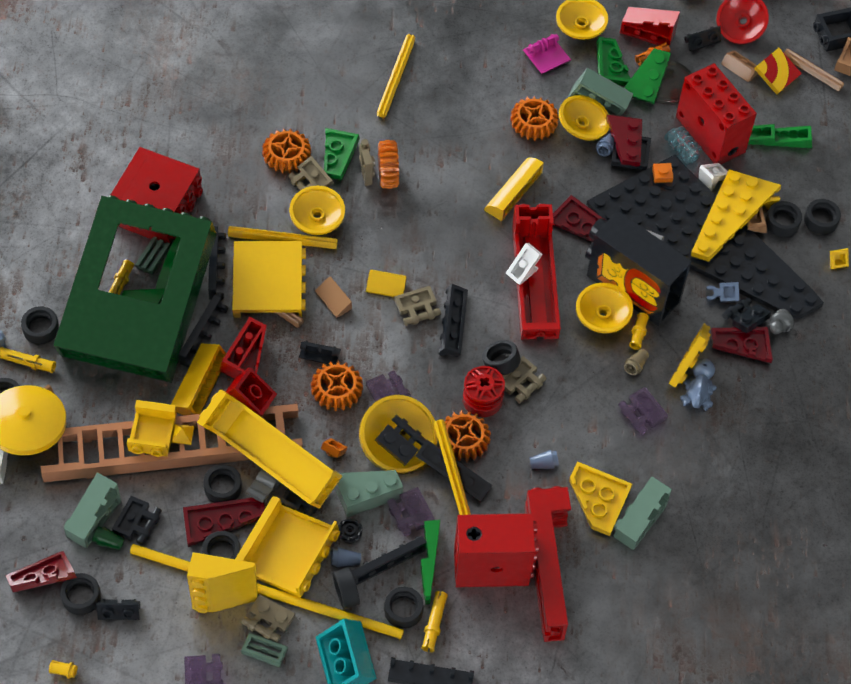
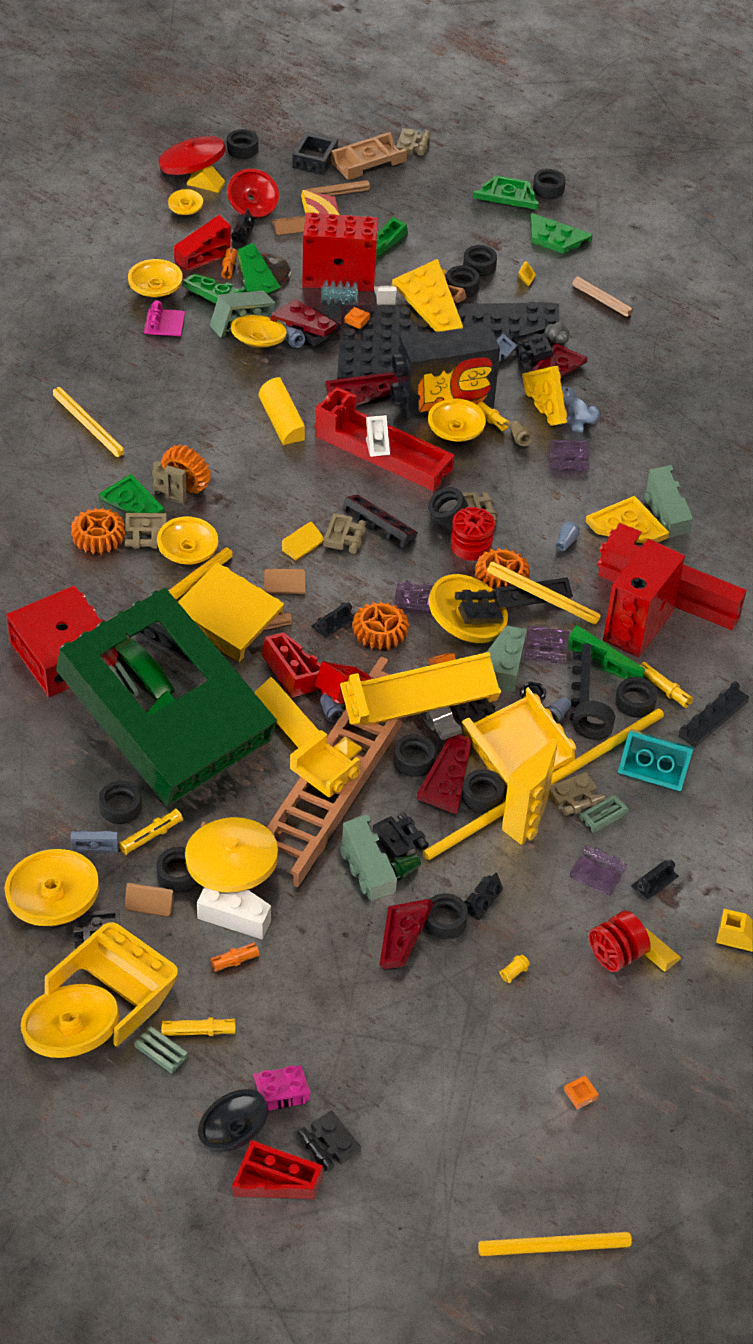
camera: 55 degrees left, 10 degrees down
orange gear [510,96,559,141] -> none

